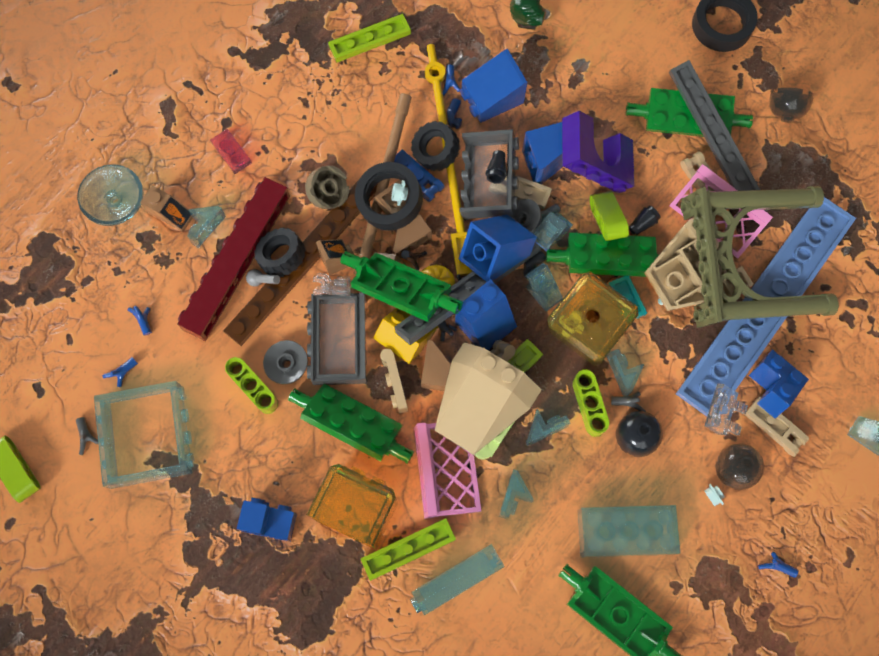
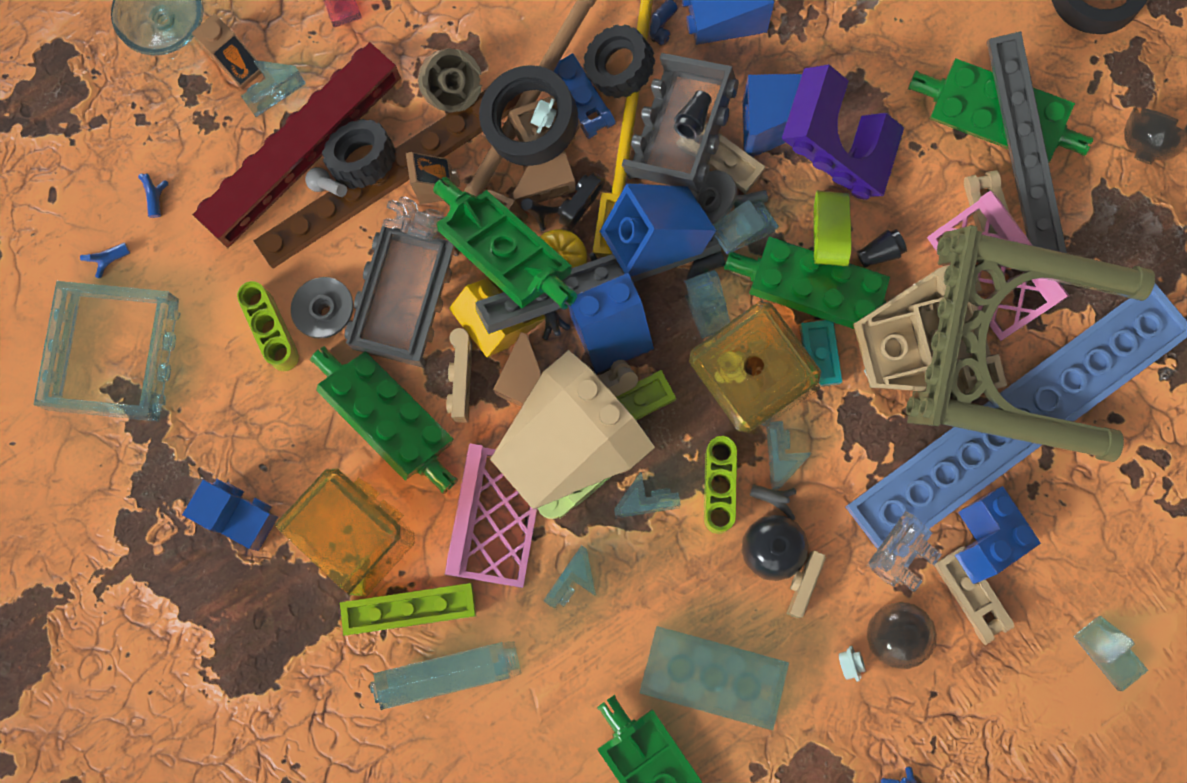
camera: 25 degrees right, 5 degrees up
dark grey bar [76,417,99,455] -> none
none -> black plate [557,172,605,230]
none -> tan plate [786,551,826,618]

